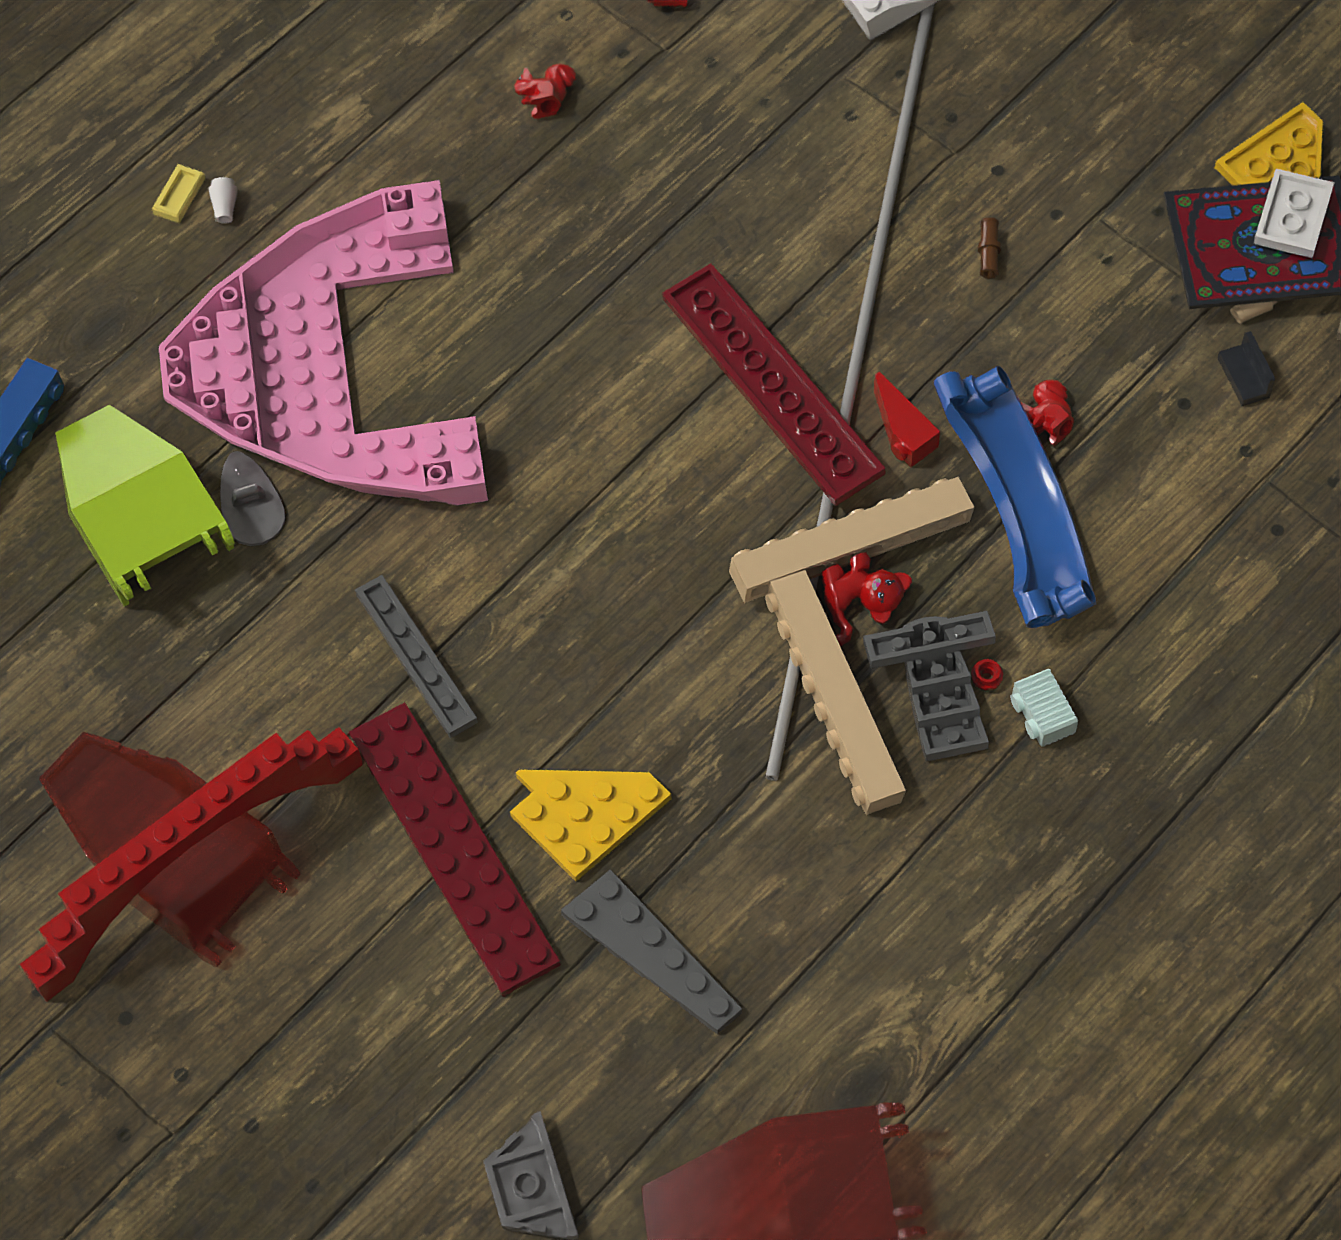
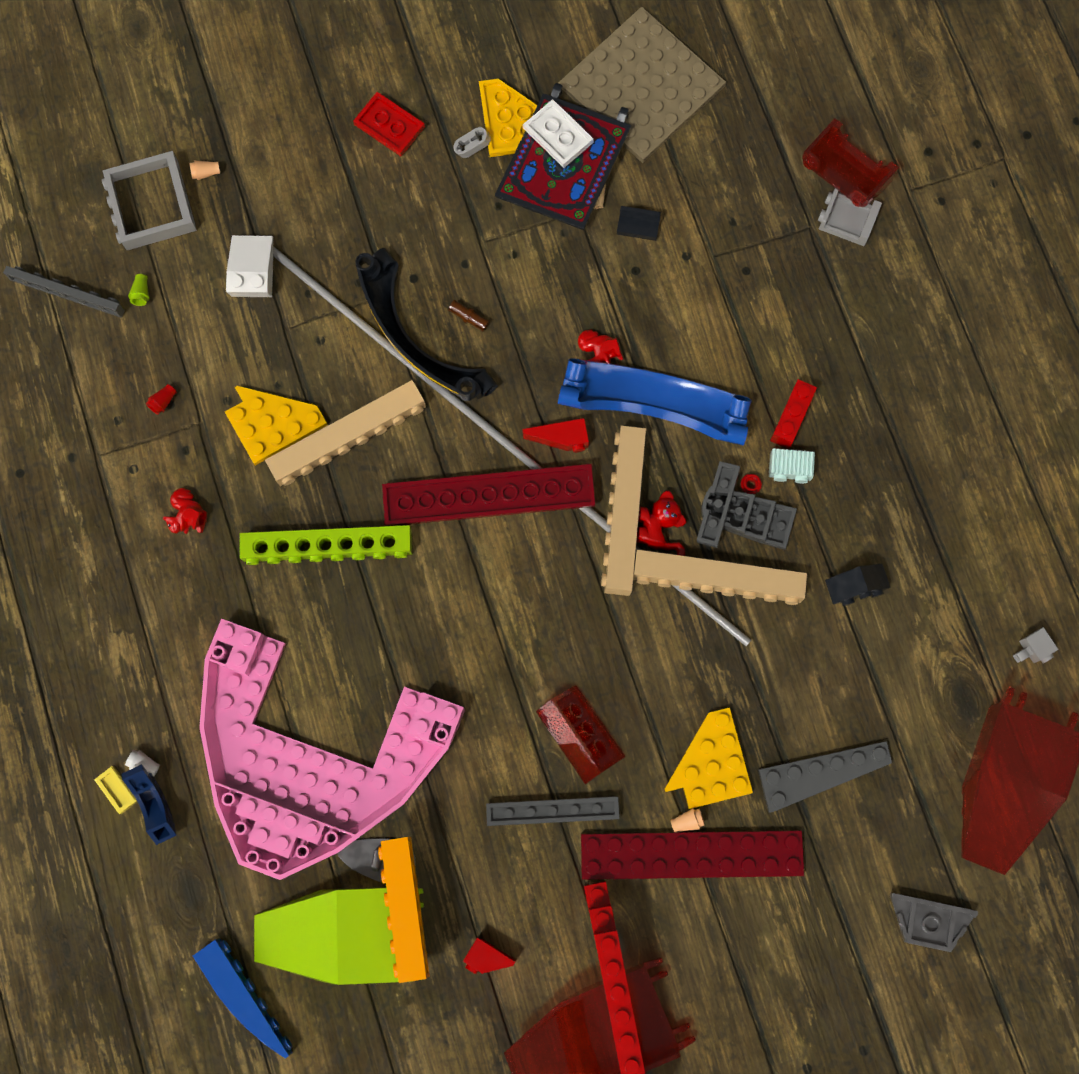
camera: 60 degrees left, 15 degrees up
none -> dark blue arch [121,764,177,845]
none -> yellow wing [225,386,328,466]
none -> lime brick [240,525,412,565]
none -> tan brick [265,380,426,486]
none -> red plate [353,92,425,157]
none -> black panel [355,248,498,401]
none -> light orange brick [378,837,430,983]
none -> light grey beam [454,127,491,158]
none -> red slope [463,936,516,974]
none -> clear red slope [536,685,625,784]
none -> light nougat cone [671,808,705,832]
none -> red brick [770,379,817,449]
none -> black brick [825,564,891,606]
none -> light grey brick [1013,627,1058,663]

